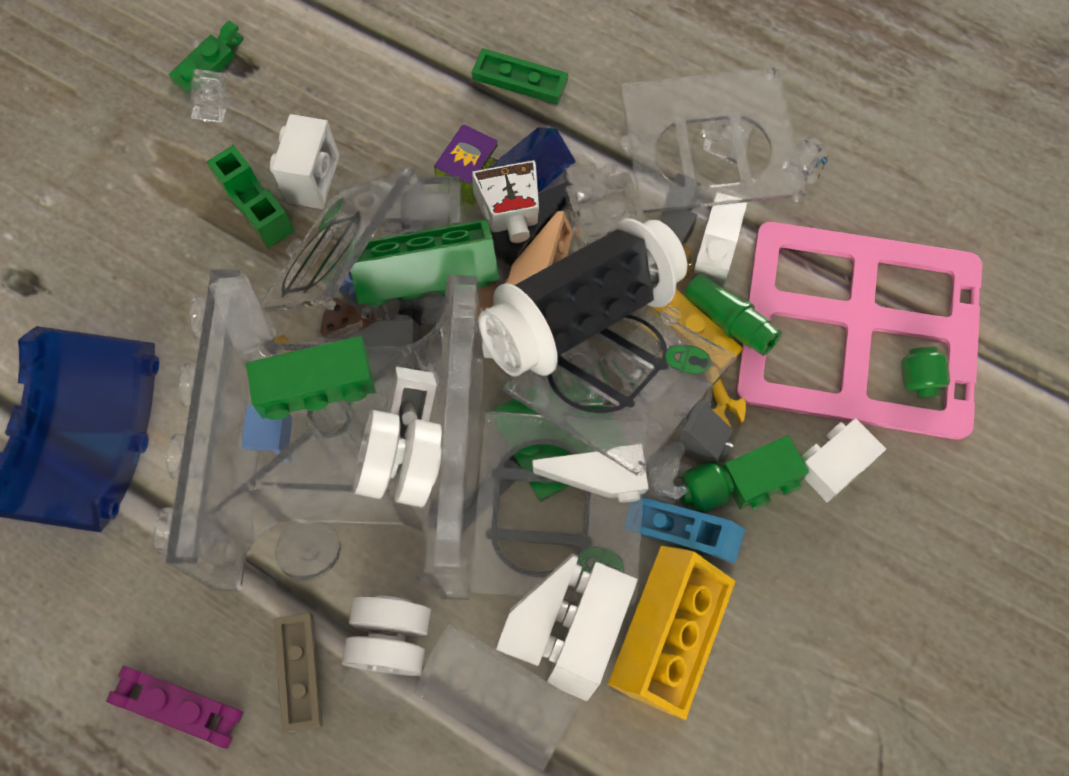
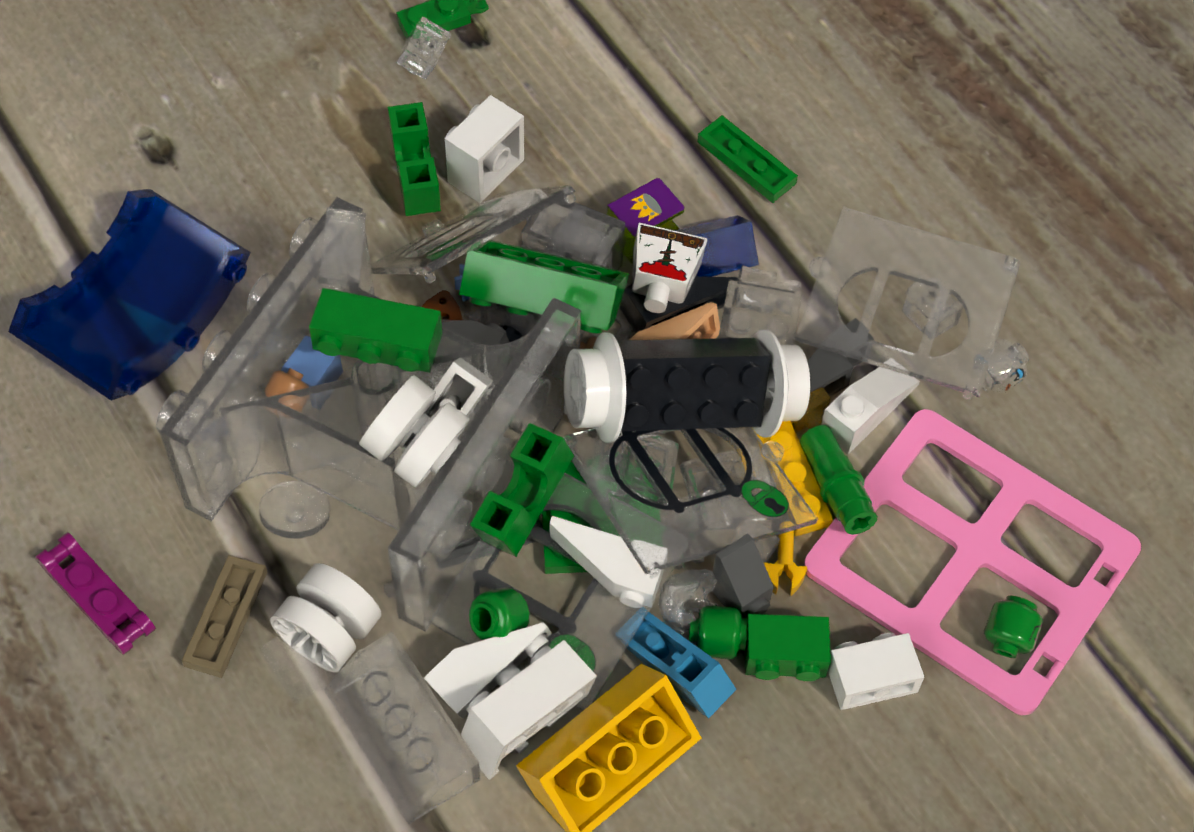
camera: 20 degrees right, 10 degrees down
none -> medium nougat piece [265,368,309,411]
none -> green head [469,588,530,640]
none -> green arch [470,423,574,557]

